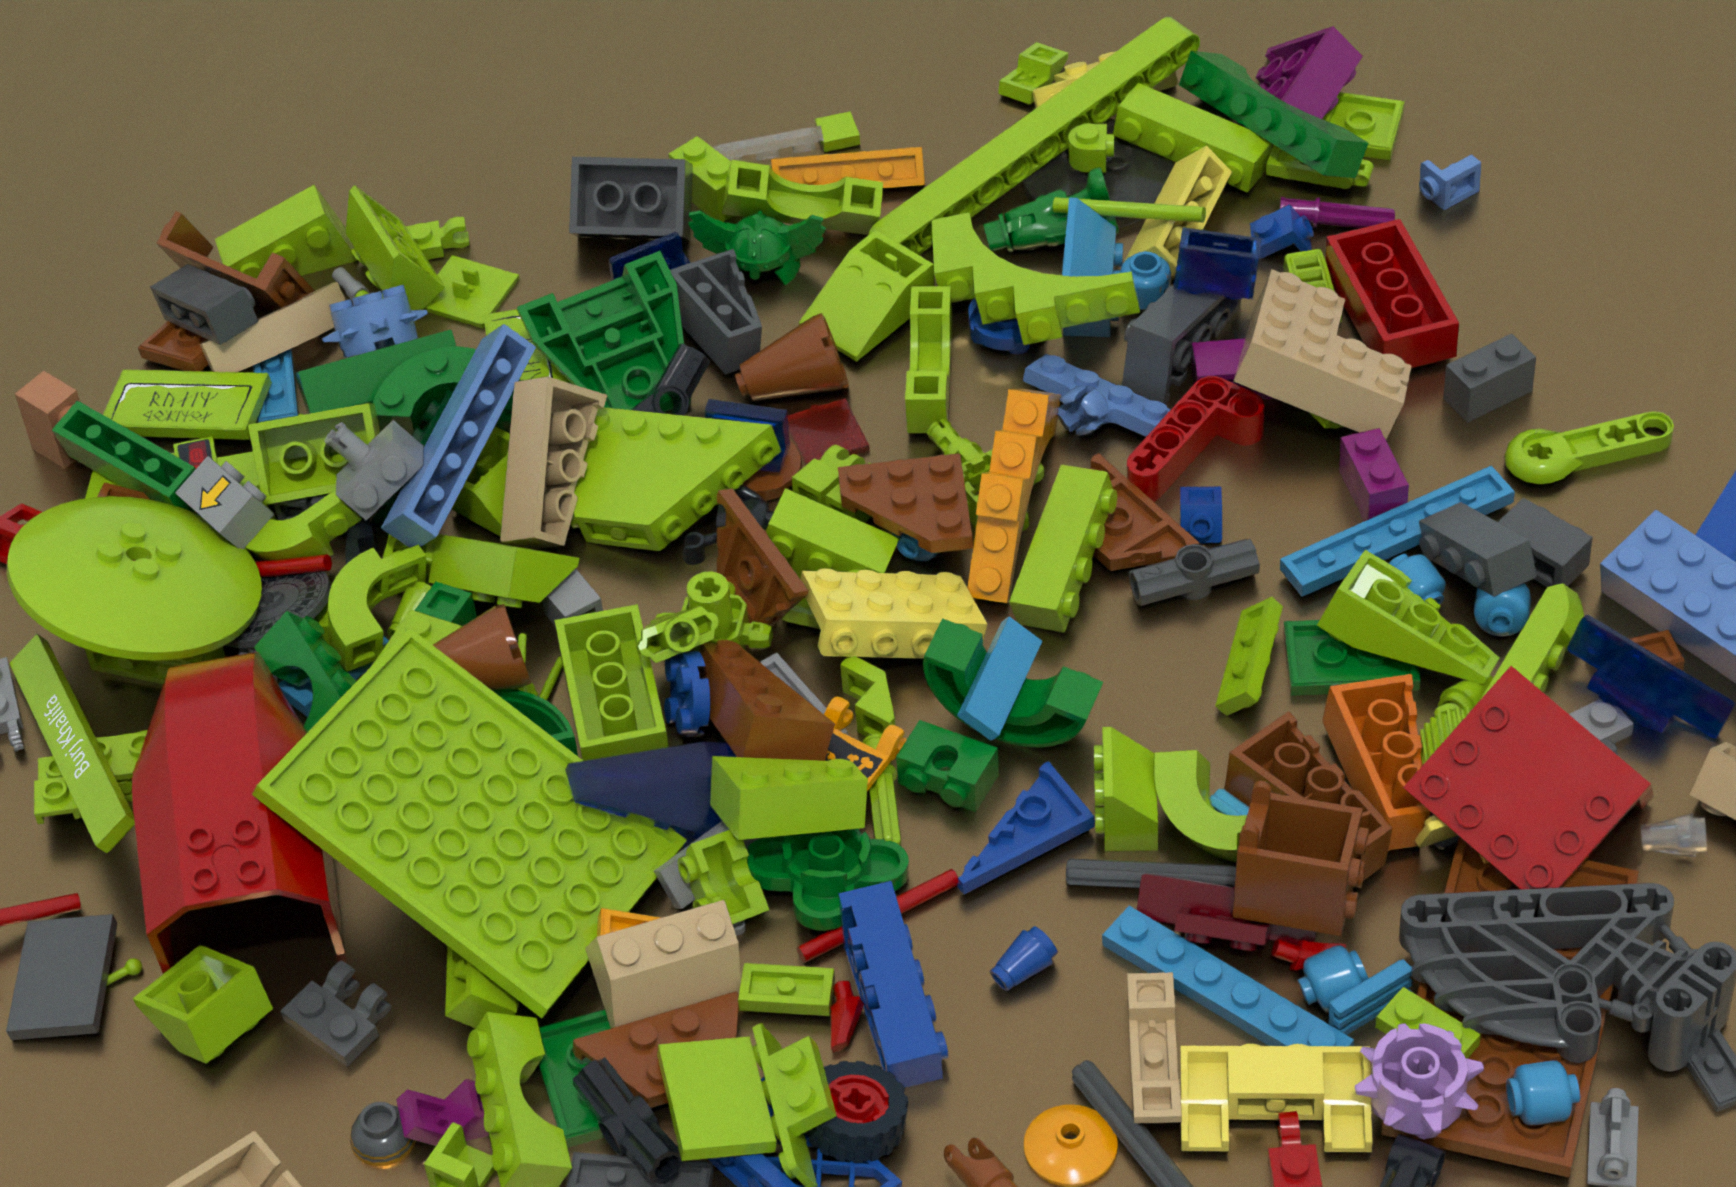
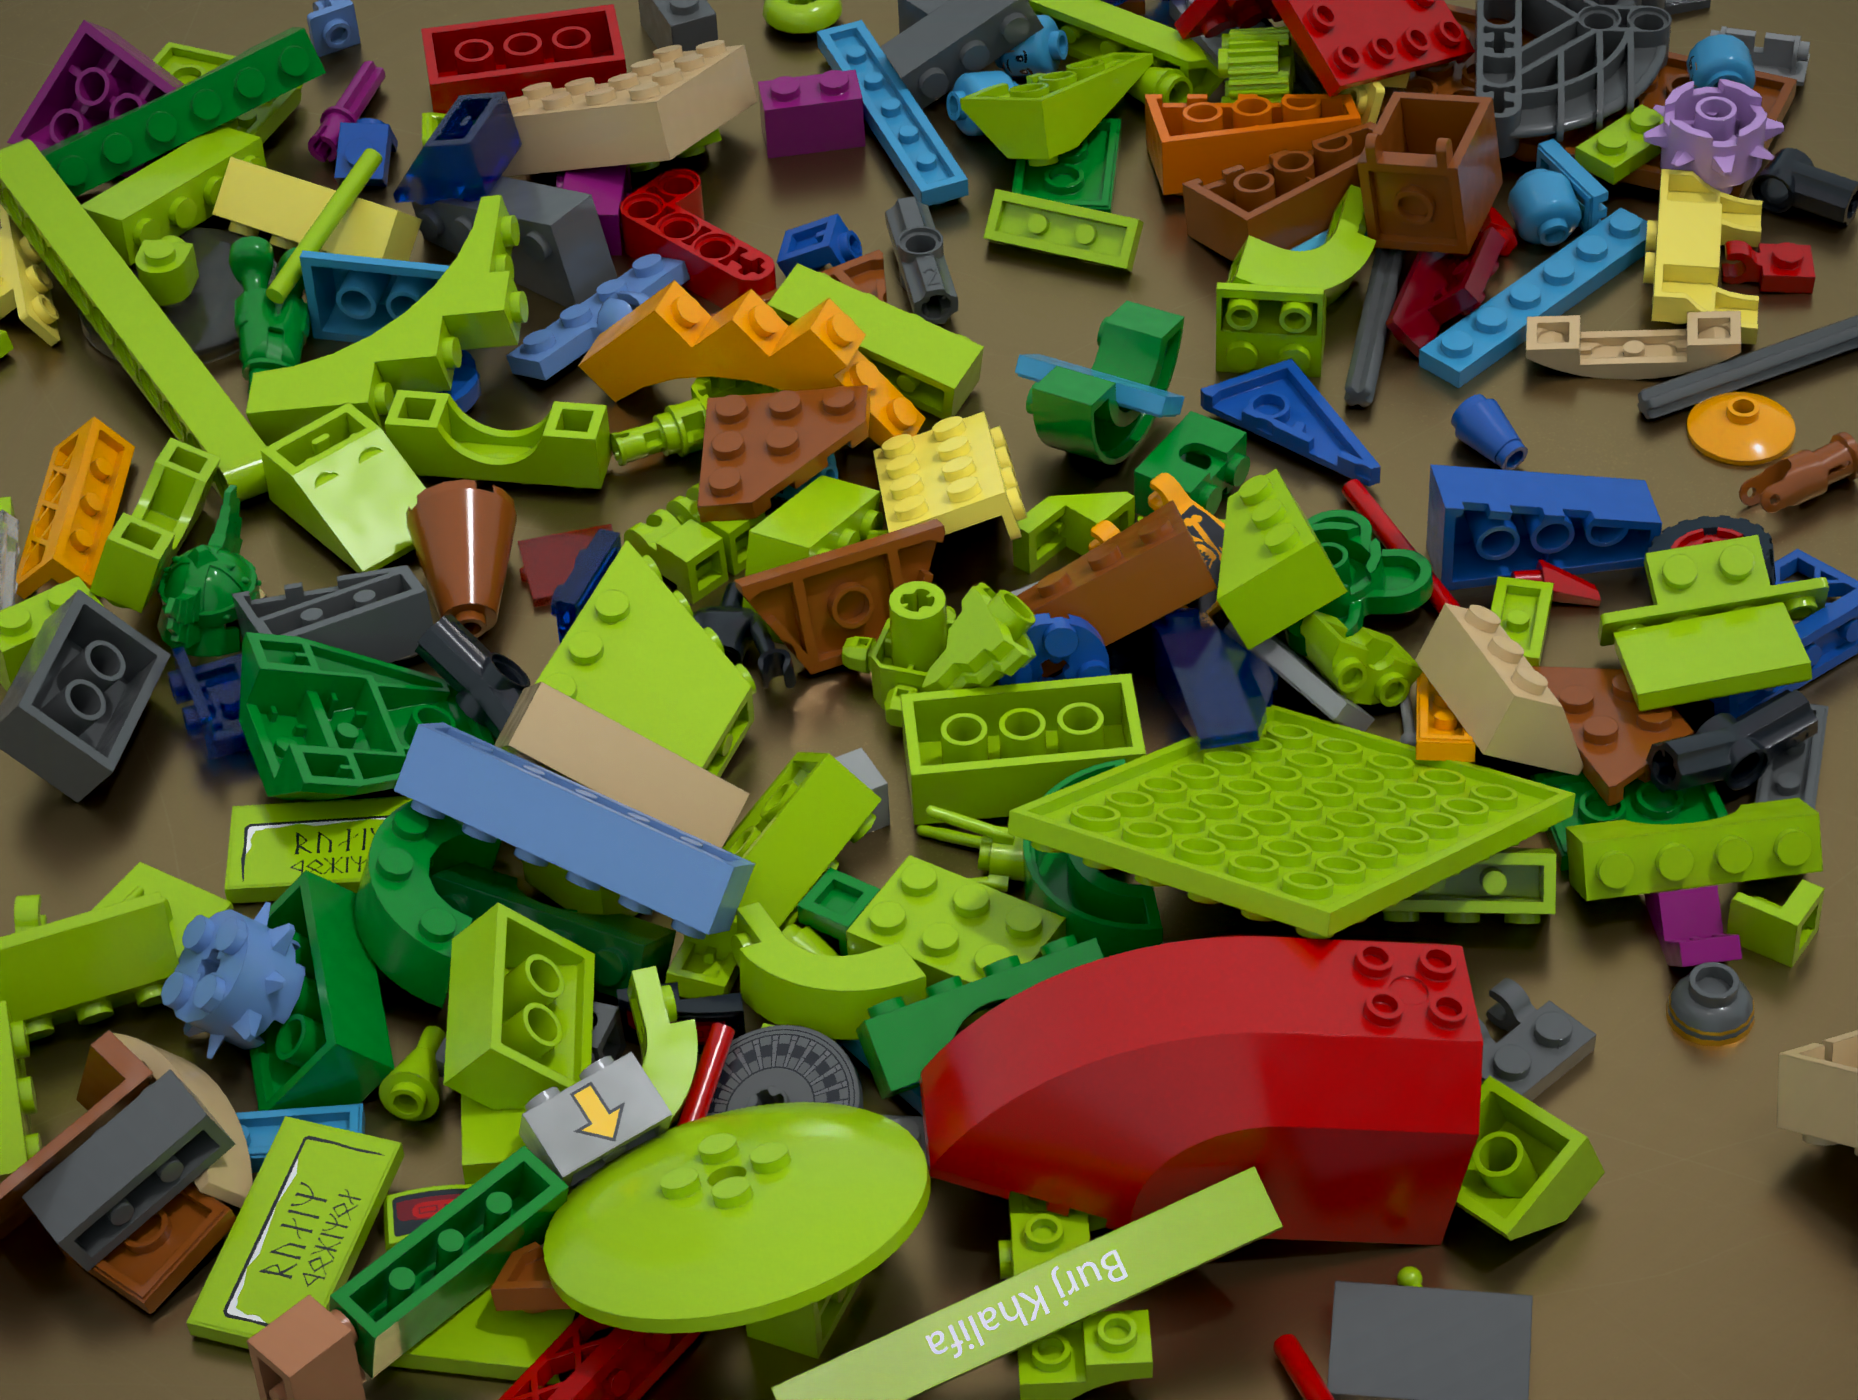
camera: 85 degrees left, 5 degrees down
light grey brick [324,420,423,520] -> none
light grey piece [332,267,369,300] -> none
dark orange cone [433,604,531,691] -> none
dark azure head [1120,251,1171,310] -> none

